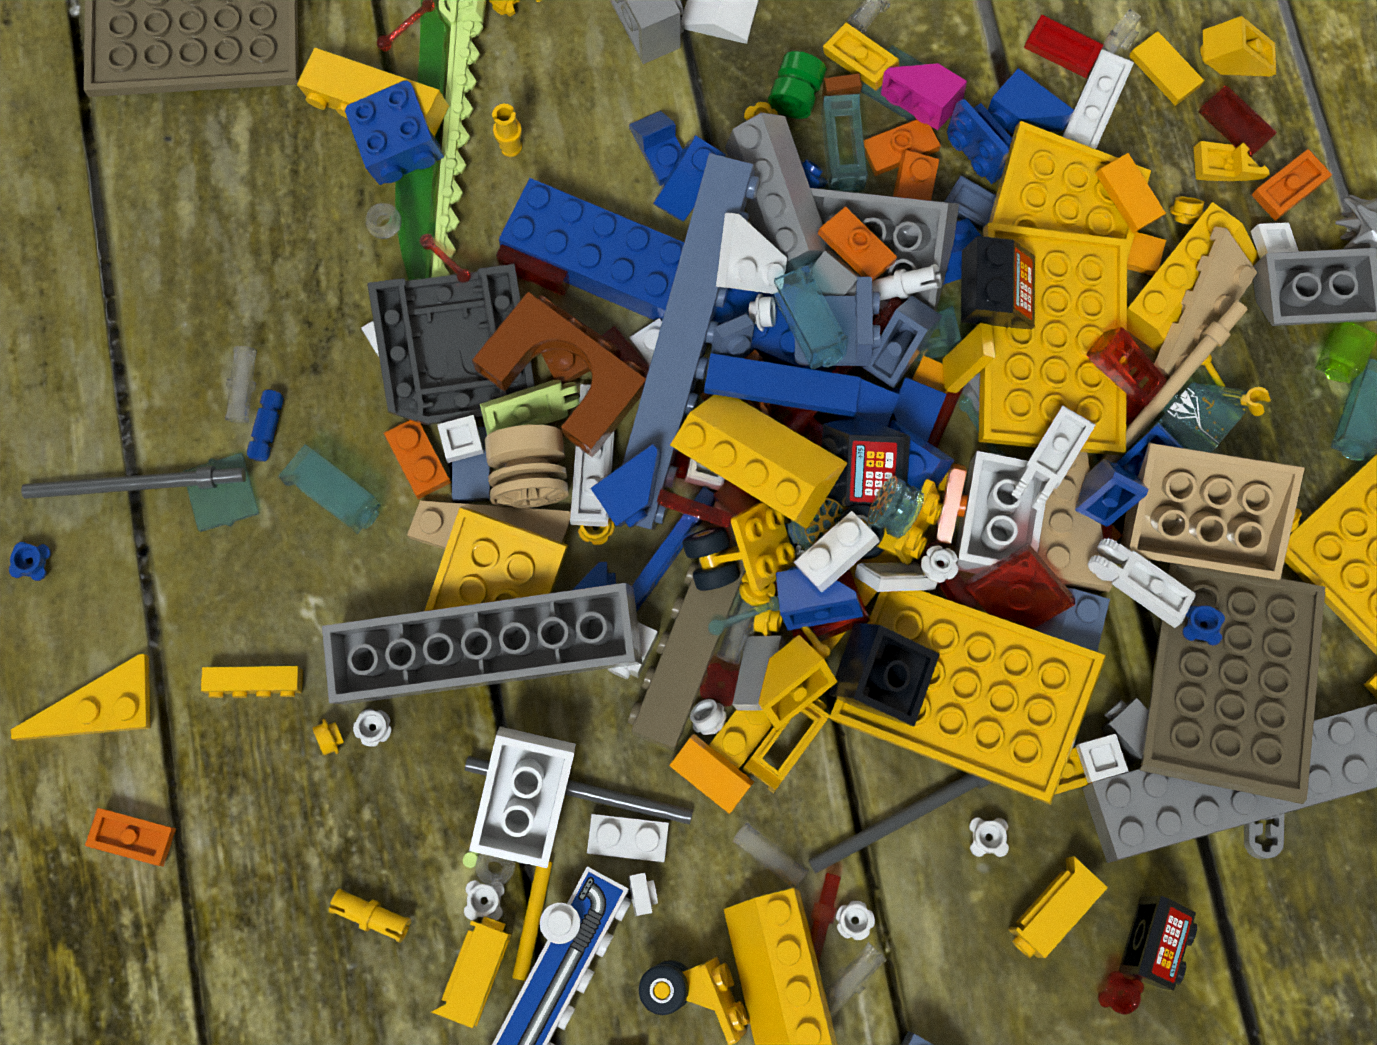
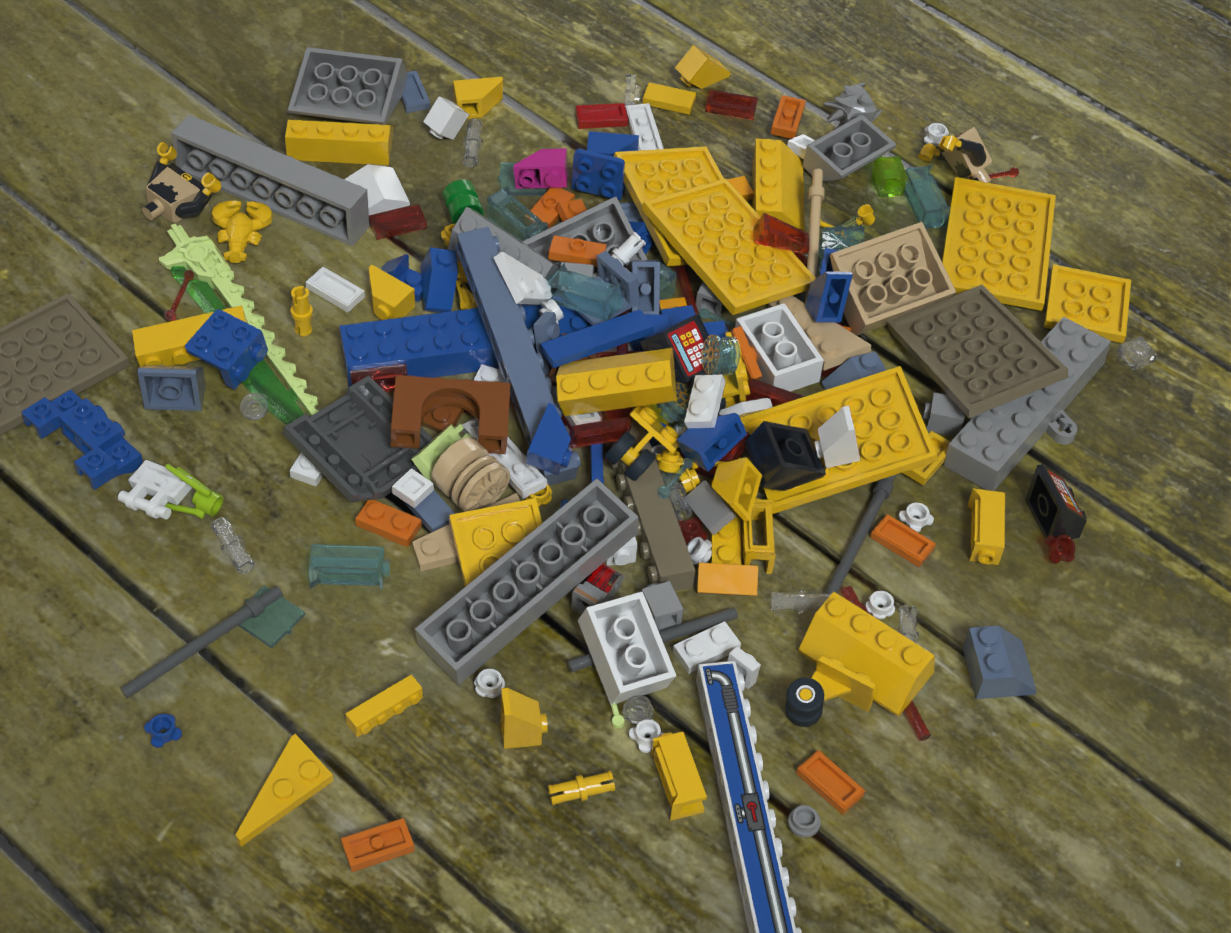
camera: 40 degrees left, 25 degrees down
blue axle [247,390,284,462] -> none
yellow plate [312,719,344,756] -> none
clear red hinge [419,234,471,283] -> none
yellow bar [512,862,553,981] -> none
white plate [540,903,580,944] -> none
dark orange plate [822,73,862,108] -> none
yellow plate [823,22,899,91] -> none
white plate [921,545,959,583] -> none
yellow tile [942,323,996,393] -> none
black slope [961,236,1035,330] -> none
clear red tile [966,543,1075,629] -> none
white hinge [1011,406,1096,512] -> none
white plate [1076,734,1128,783] -> none
white hinge [1087,538,1196,628] -> none
light orange tile [1095,153,1166,233] -> none
tan wing [1153,226,1257,389] -> none
yellow plate [1170,196,1204,224] -> none
blue plate [1183,606,1225,646] -> none
yellow slope [1193,141,1270,181] -> none
none -> blue bracket [21,389,143,490]
none -> white plate [118,460,193,520]
none -> sand blue slope [137,365,206,411]
none -> lime plant [165,464,224,519]
none -> white tile [306,267,365,313]
none -> yellow slope [368,265,415,320]
none -> clear red tile [369,204,427,240]
none -> yellow slope [500,688,548,749]
none -> leg [571,563,624,615]
none -> light grey brick [641,581,683,631]
none -> white slope [814,406,860,468]
none -> orange tile [870,514,936,567]

